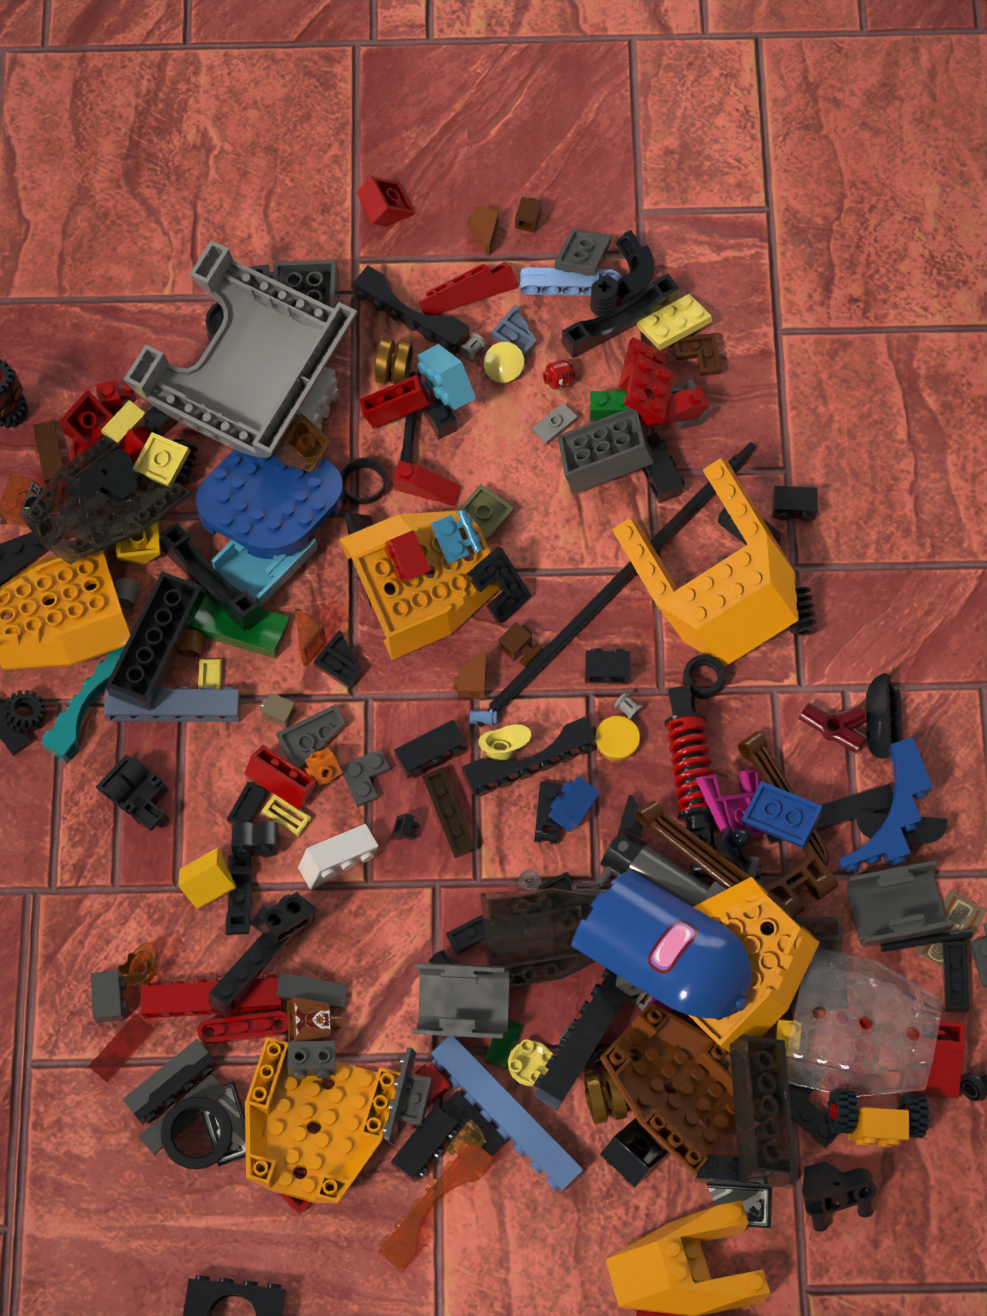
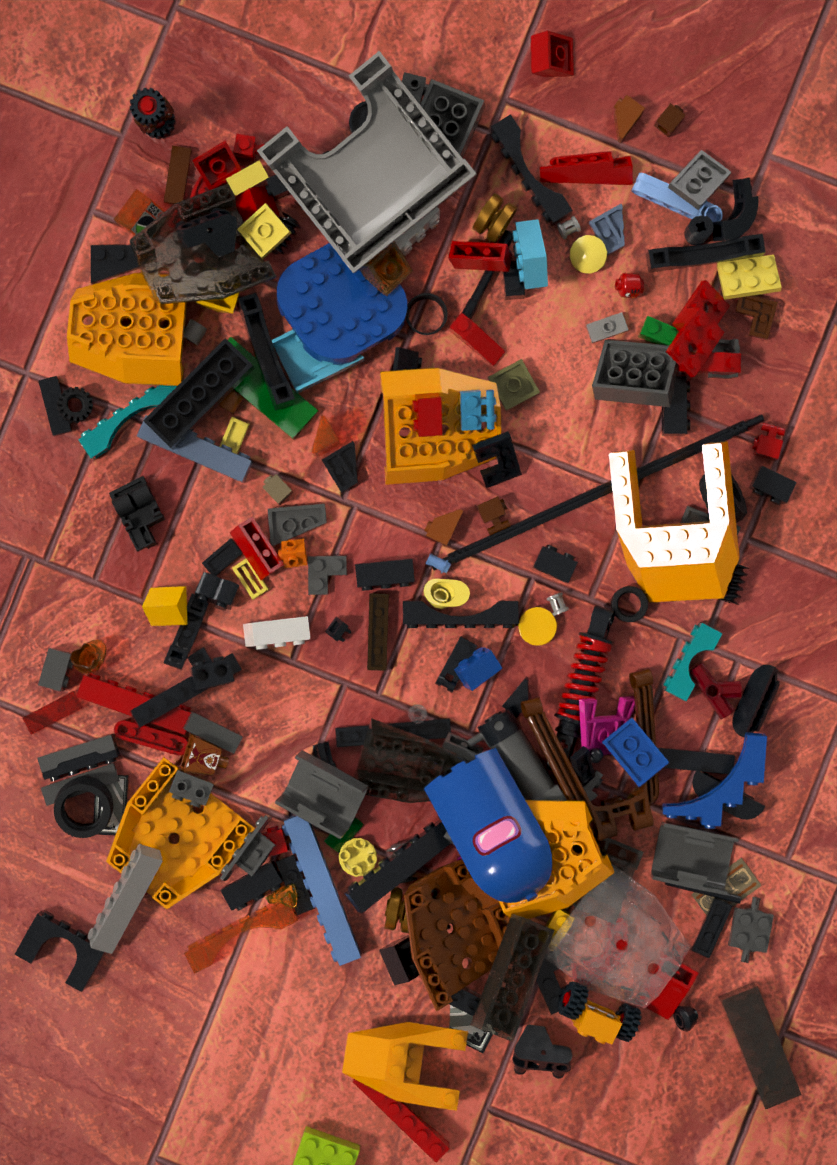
camera: 25 degrees right, 20 degrees up
none -> light grey brick [88,844,163,954]
none -> teal arch [663,623,722,701]
none -> red brick [751,422,786,461]

